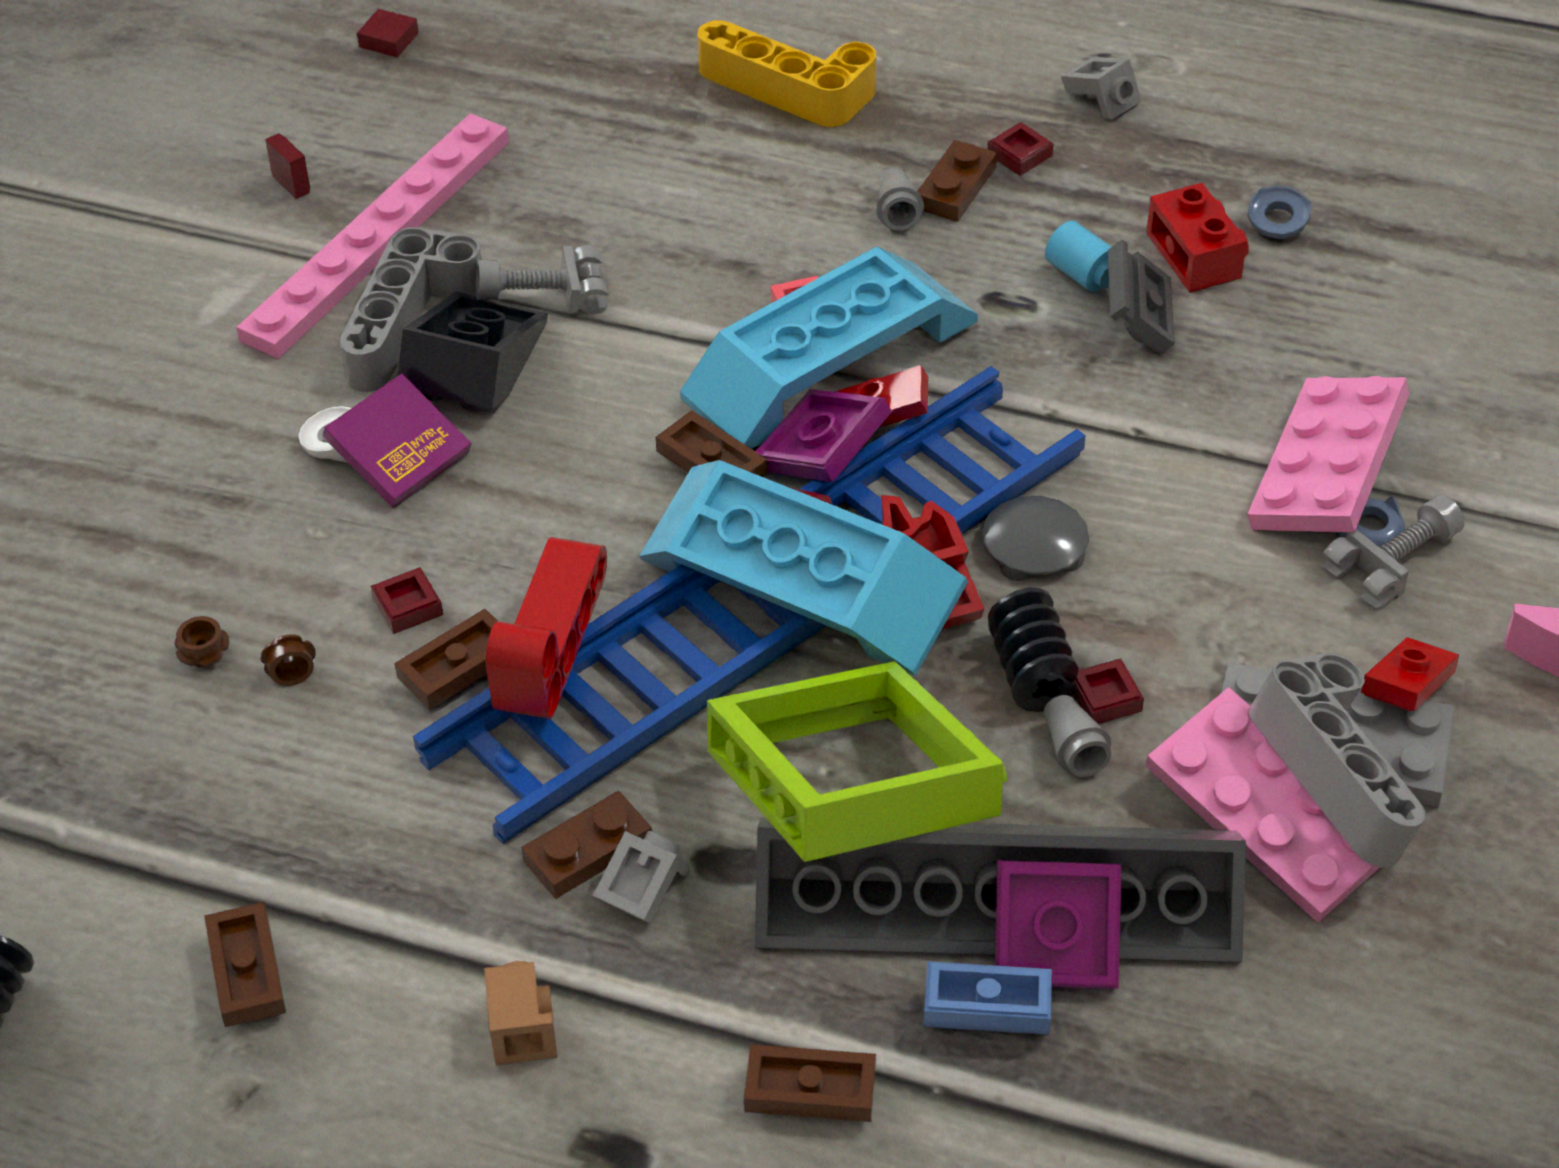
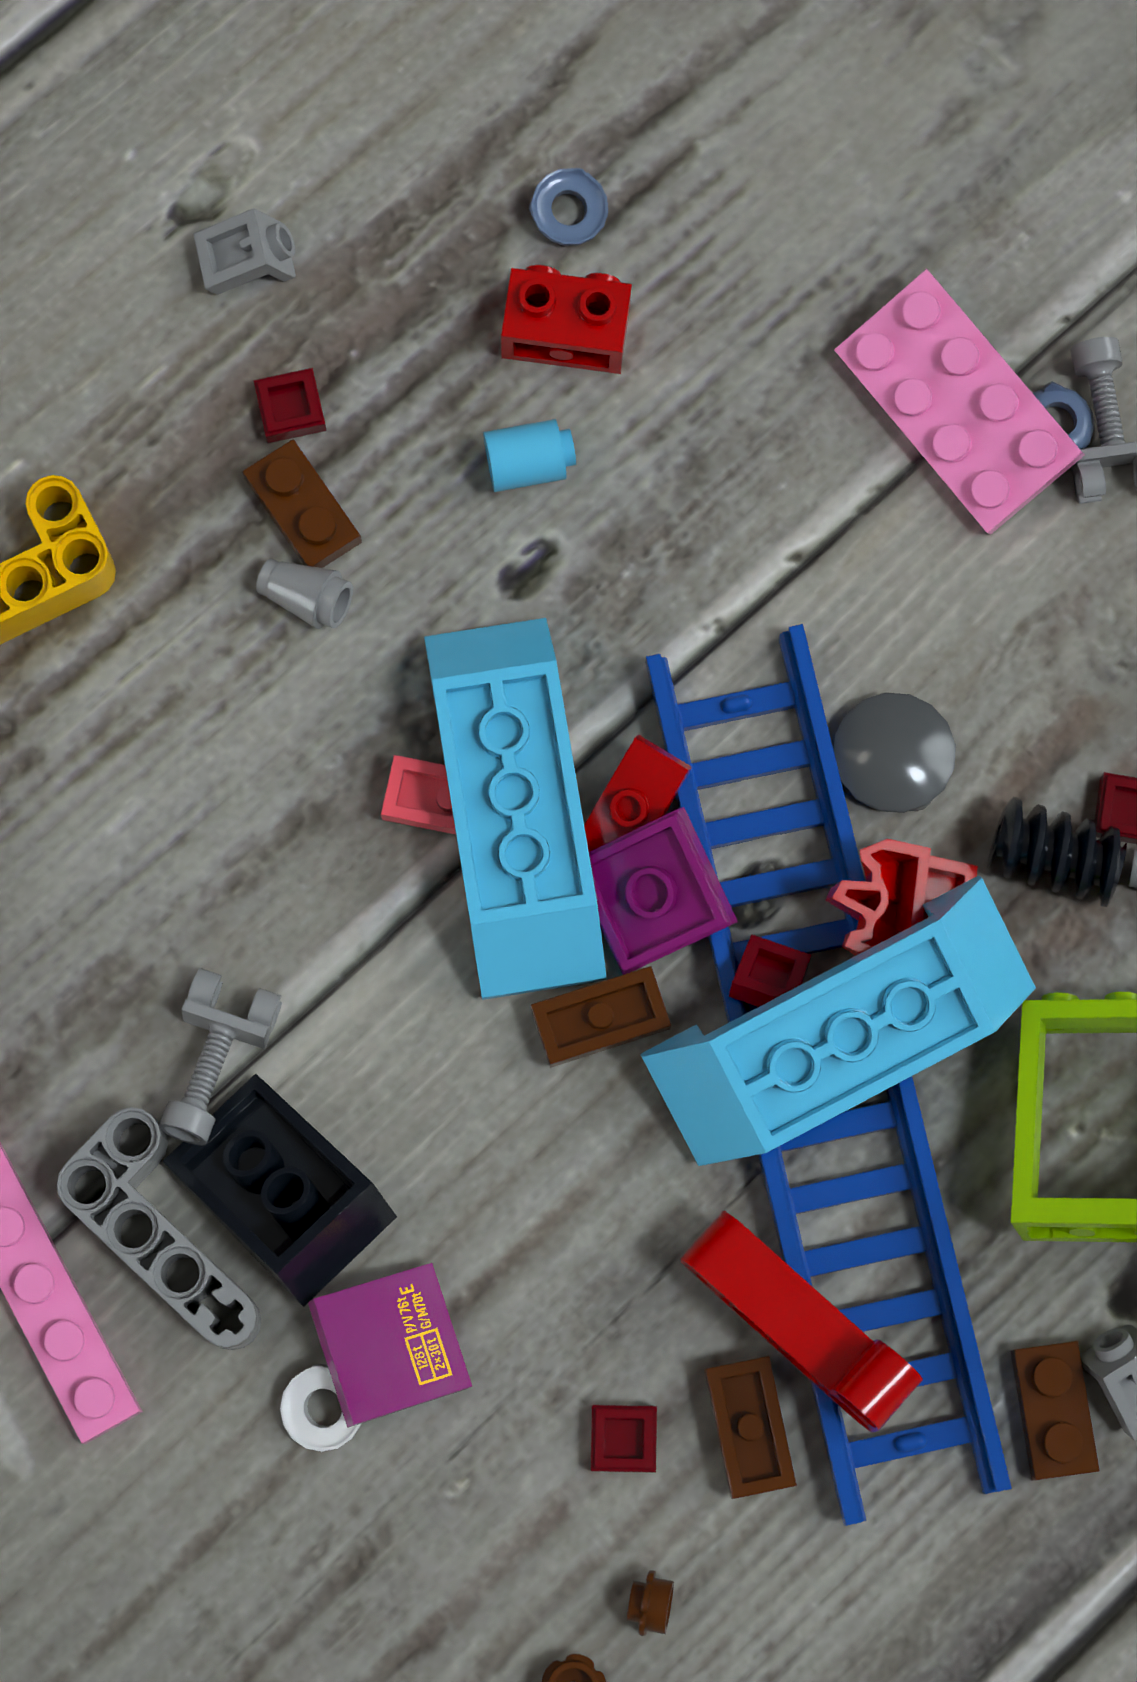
camera: 65 degrees left, 30 degrees up
dark grey plate [1108,239,1175,354] -> none

